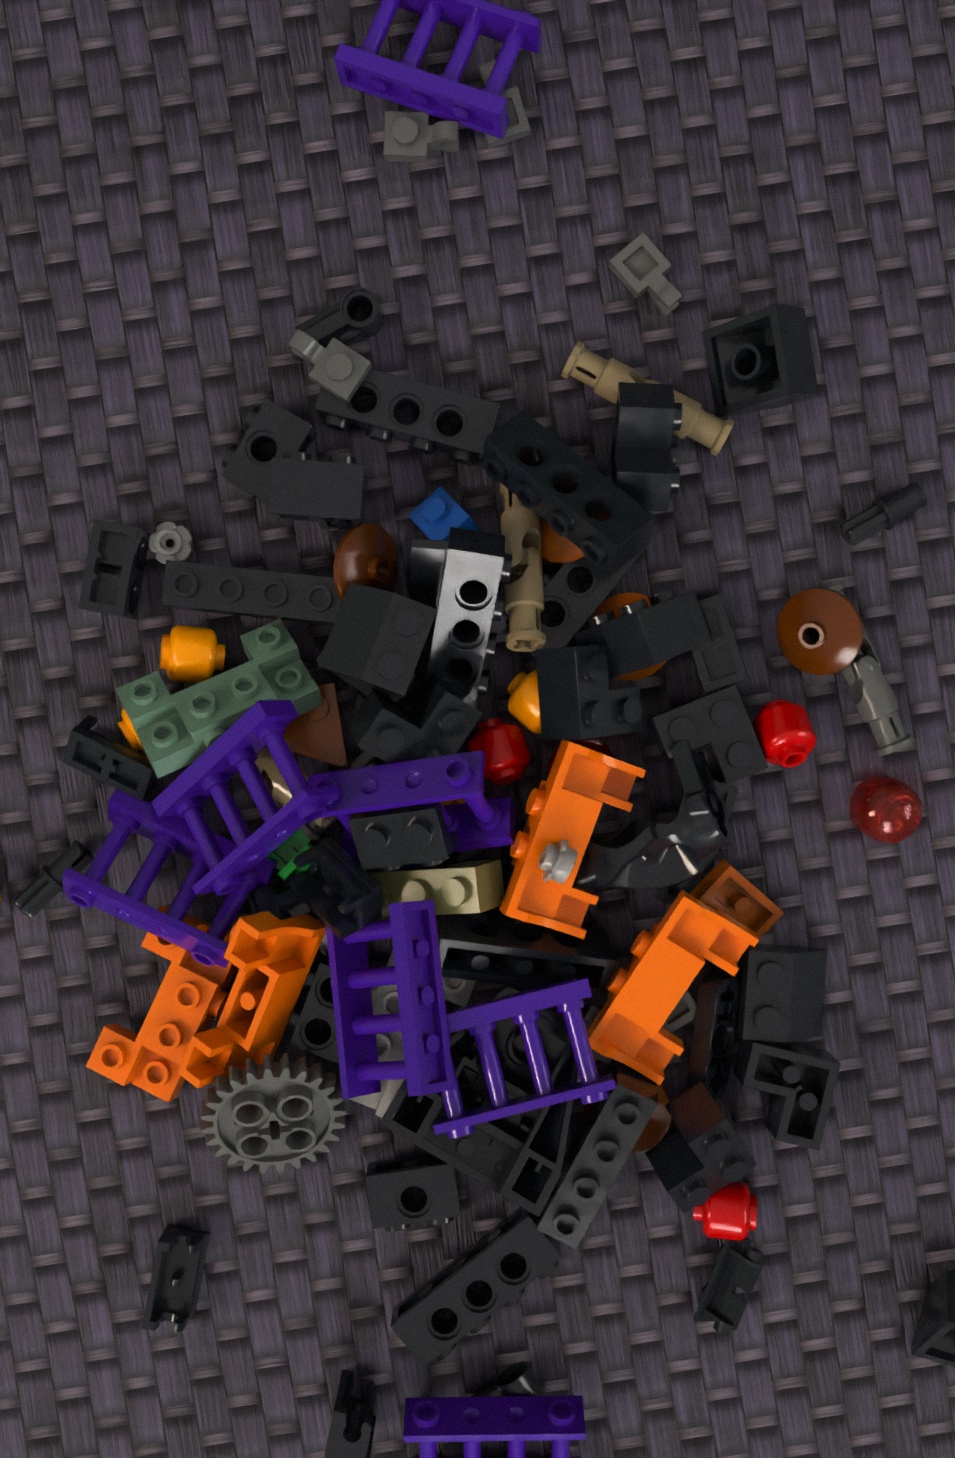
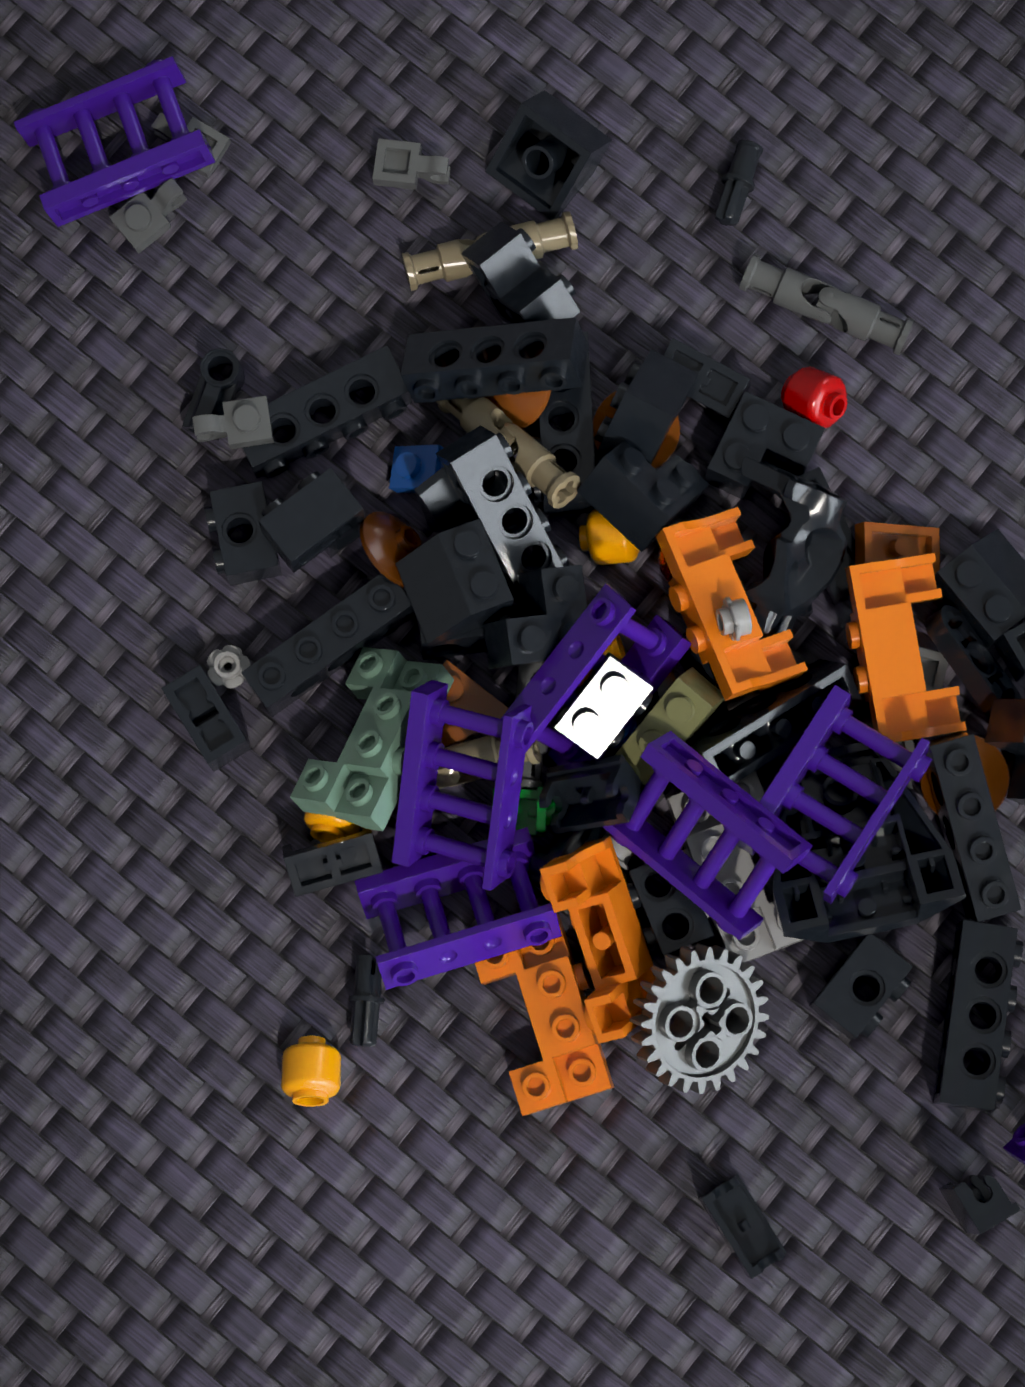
camera: 40 degrees left, 10 degrees down
light orange head [159,625,225,684] -> none
red head [468,718,531,786] -> none
reddish brown dish [777,588,863,675] -> none
clear red hair [850,775,923,844] -> none

